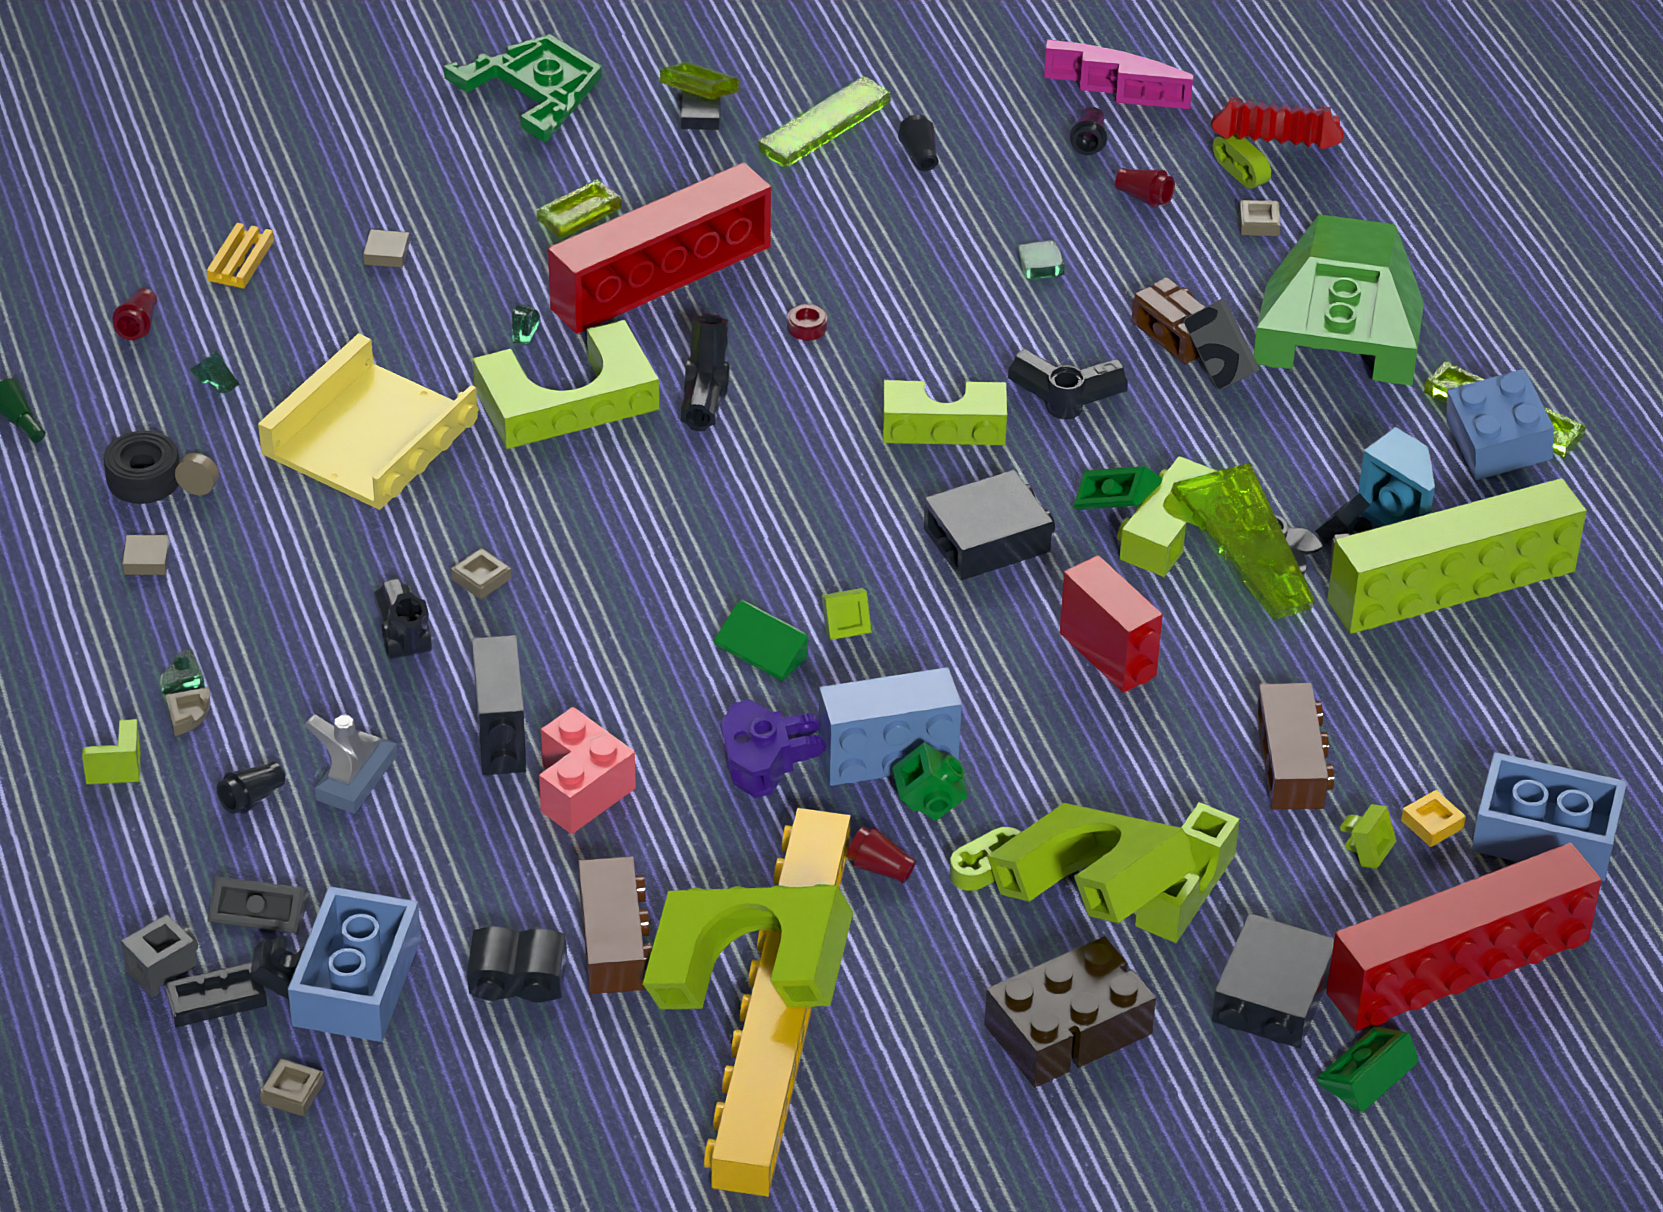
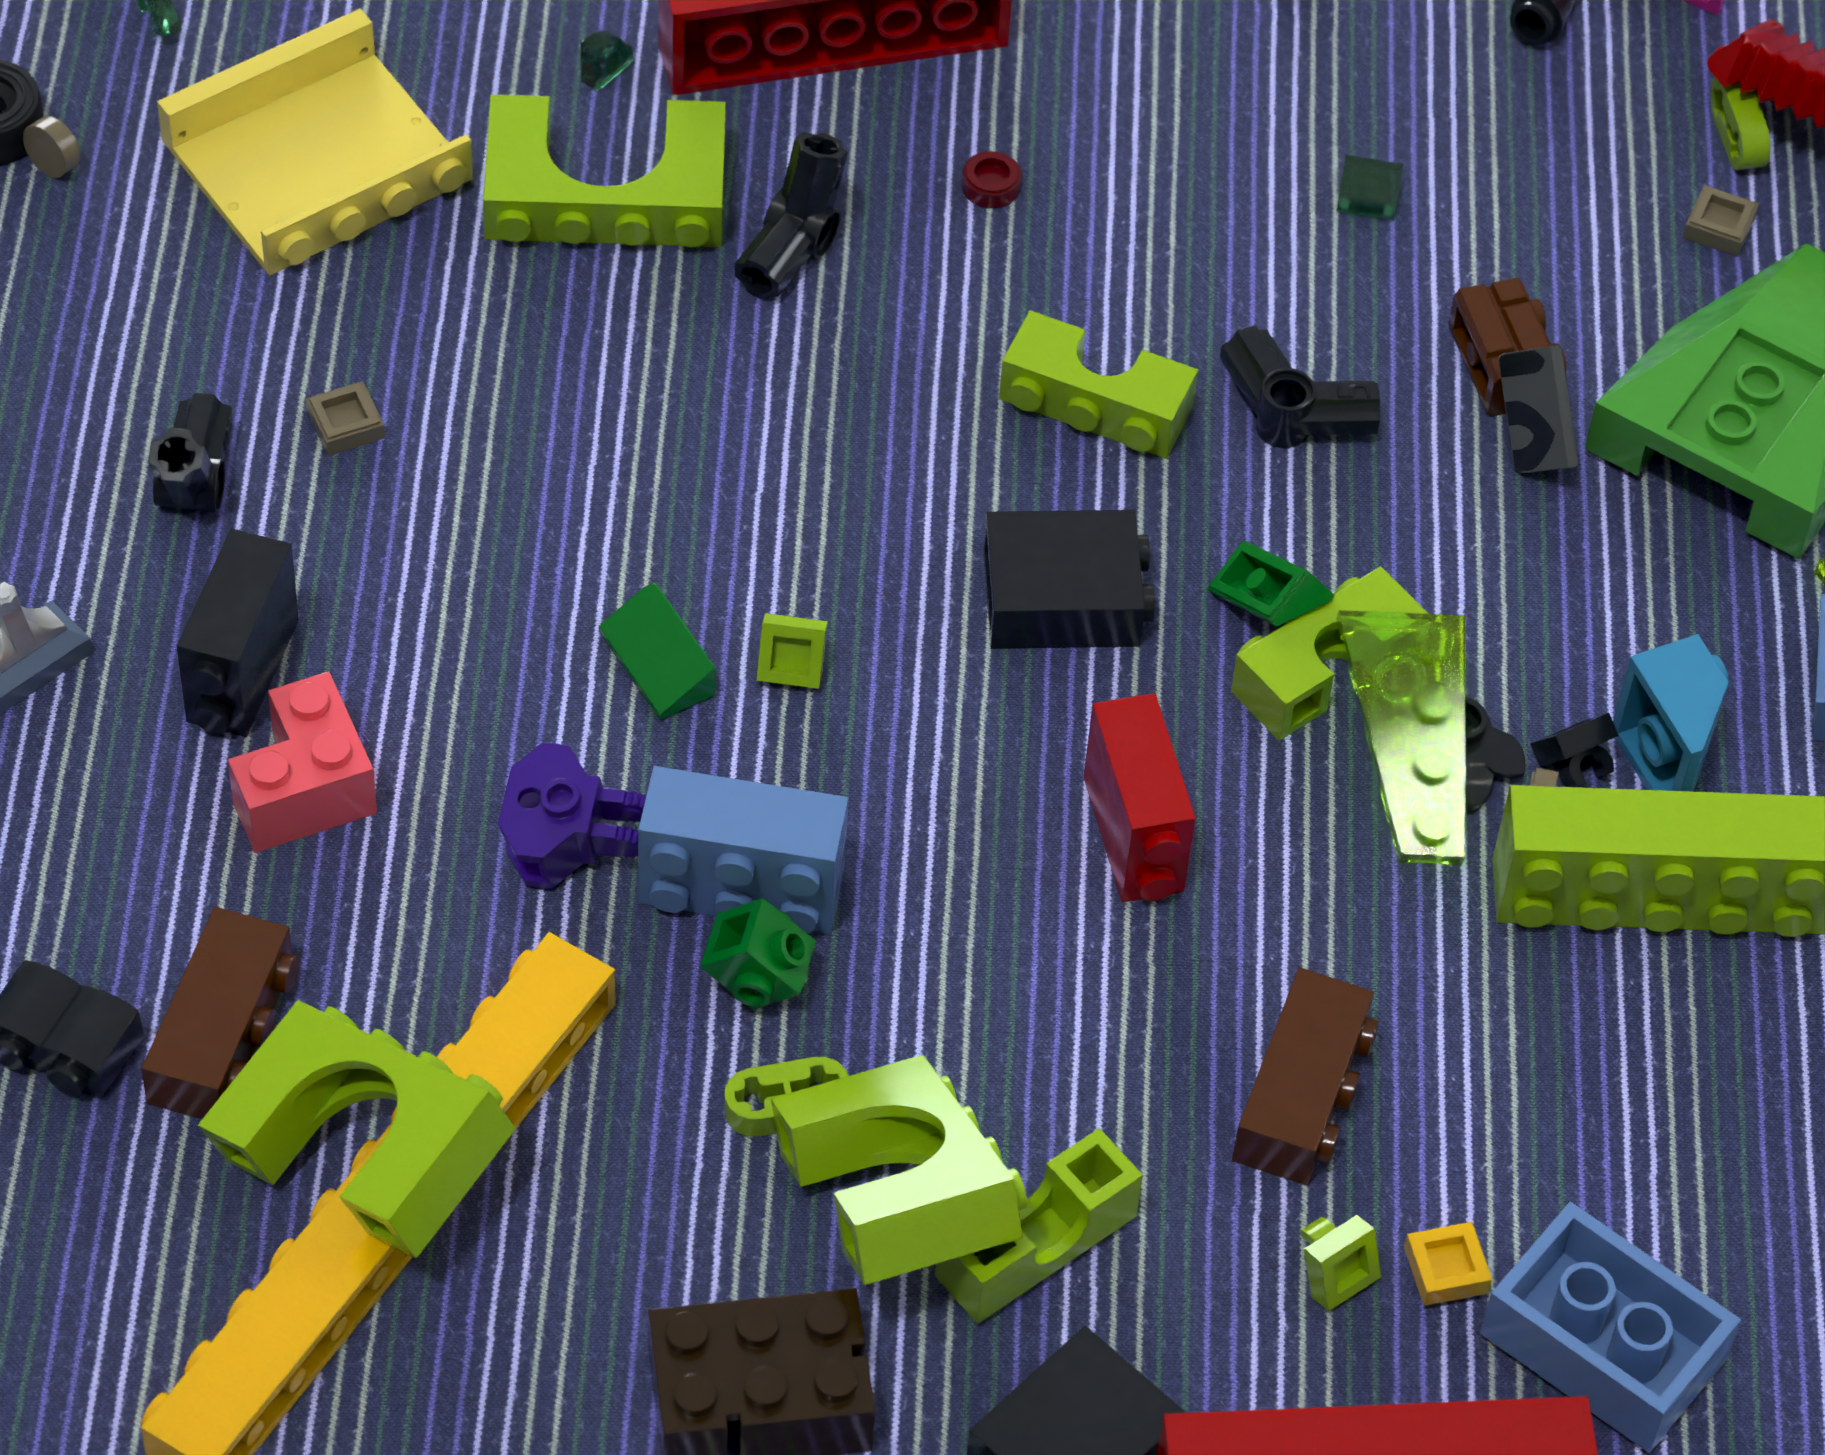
camera: 20 degrees right, 10 degrees up
dark red cone [846,826,917,884] -> none
dark red cone [1115,168,1175,208] -> none

